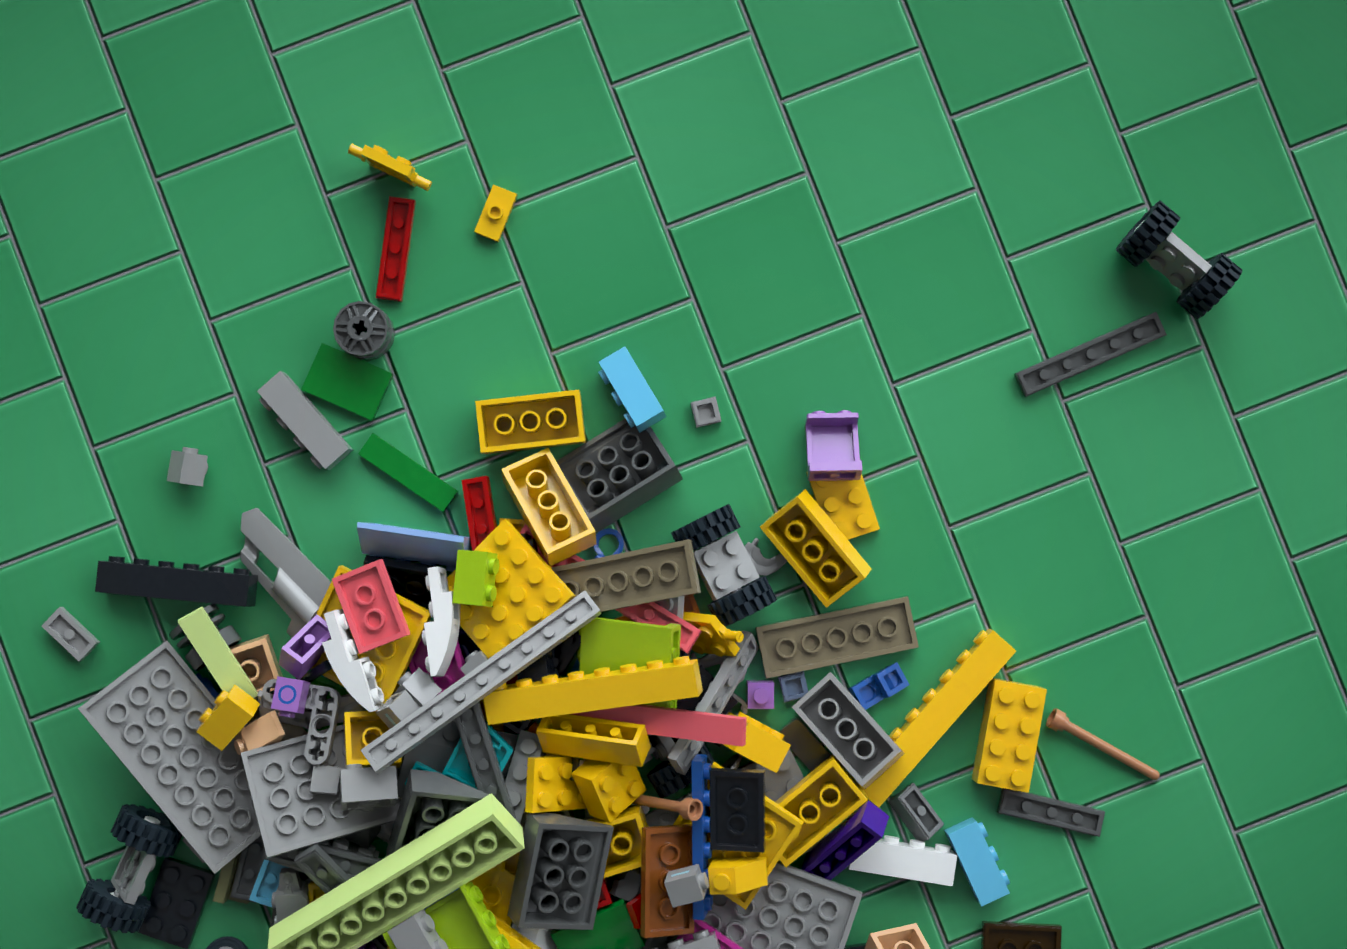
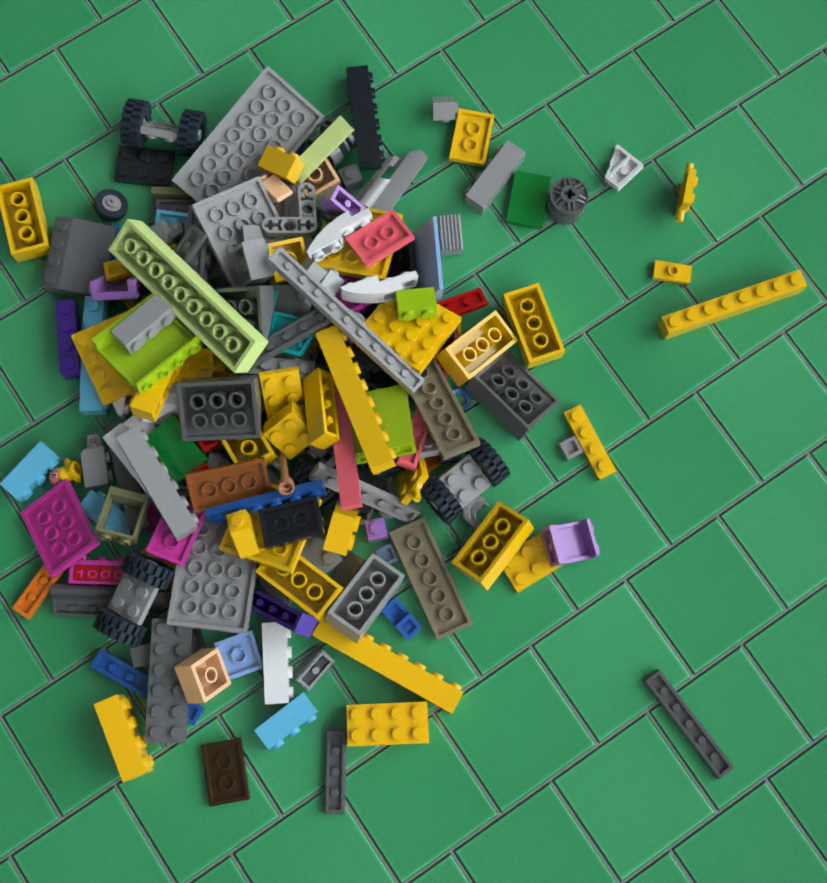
camera: 80 degrees right, 10 degrees down
light grey plate [42,607,100,662] -> none
medium lavender brick [271,676,310,718] -> none
green tile [358,433,458,512] -> none
red tile [376,196,416,302] -> none
medium azure brick [598,347,666,433] -> none
light grey brick [664,864,709,907] -> none
nougat piece [1046,708,1160,780] -> none
black plate [1116,200,1242,319] -> none
none -> light blue plate [214,630,263,680]
none -> dark grey brick [338,163,363,194]
none -> light grey brick [437,214,463,256]
none -> yellow plate [449,108,495,168]
none -> yellow plate [563,404,616,481]
none -> white wing [605,144,644,192]
none -> yellow brick [657,269,807,340]

